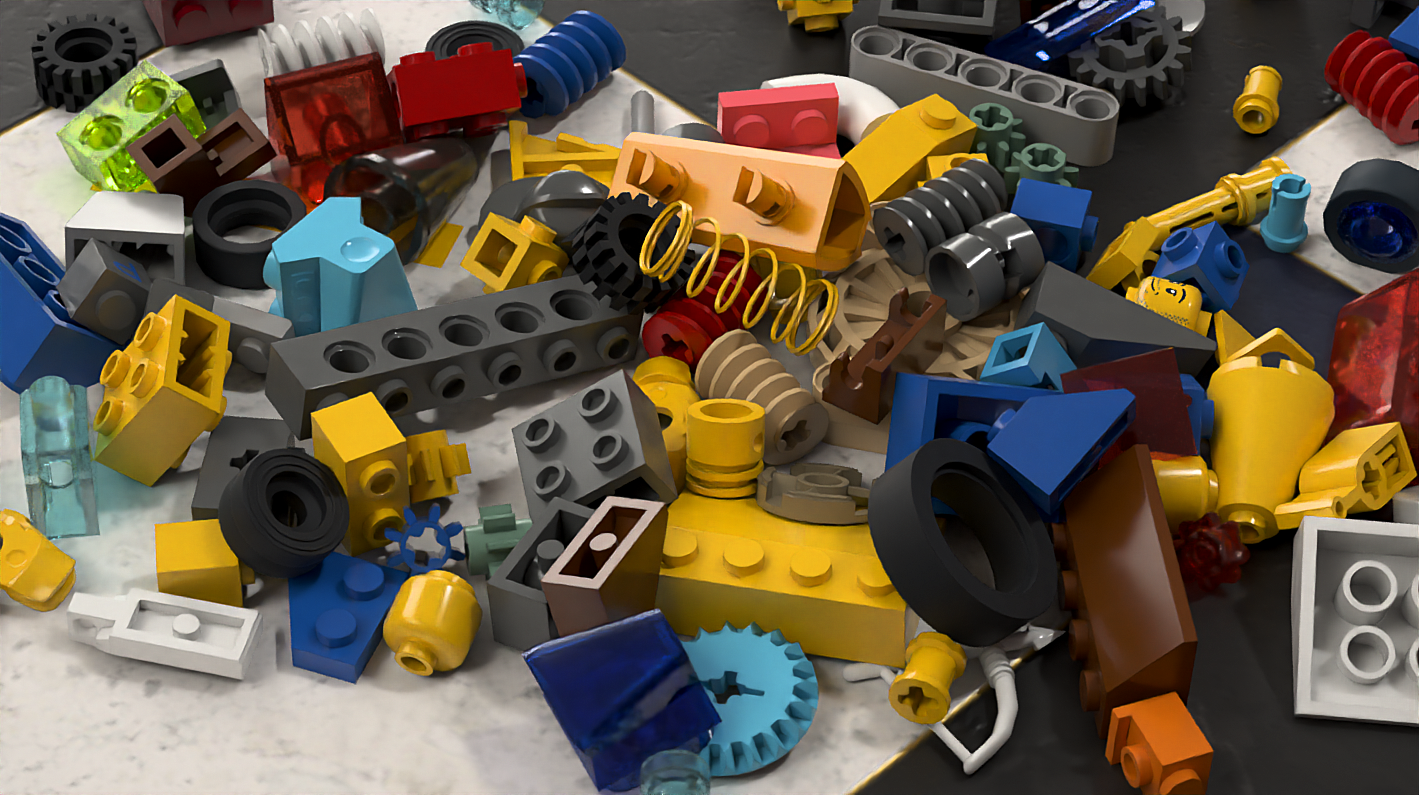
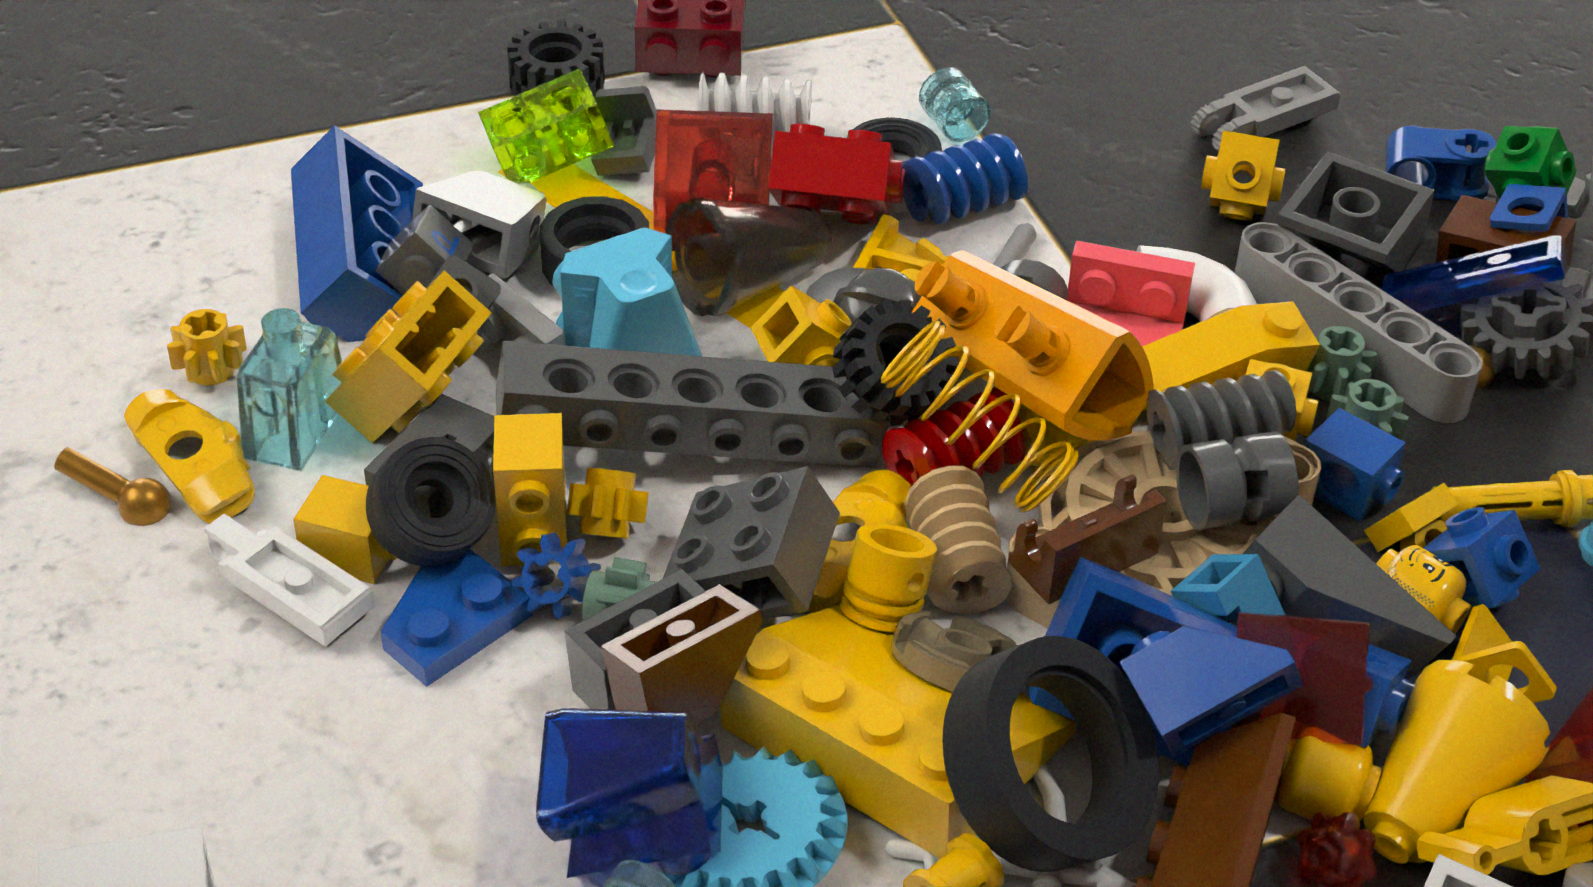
camera: 25 degrees right, 0 degrees up
reddish brown brick [125,108,278,218] -> none
yellow head [383,570,483,676] -> none

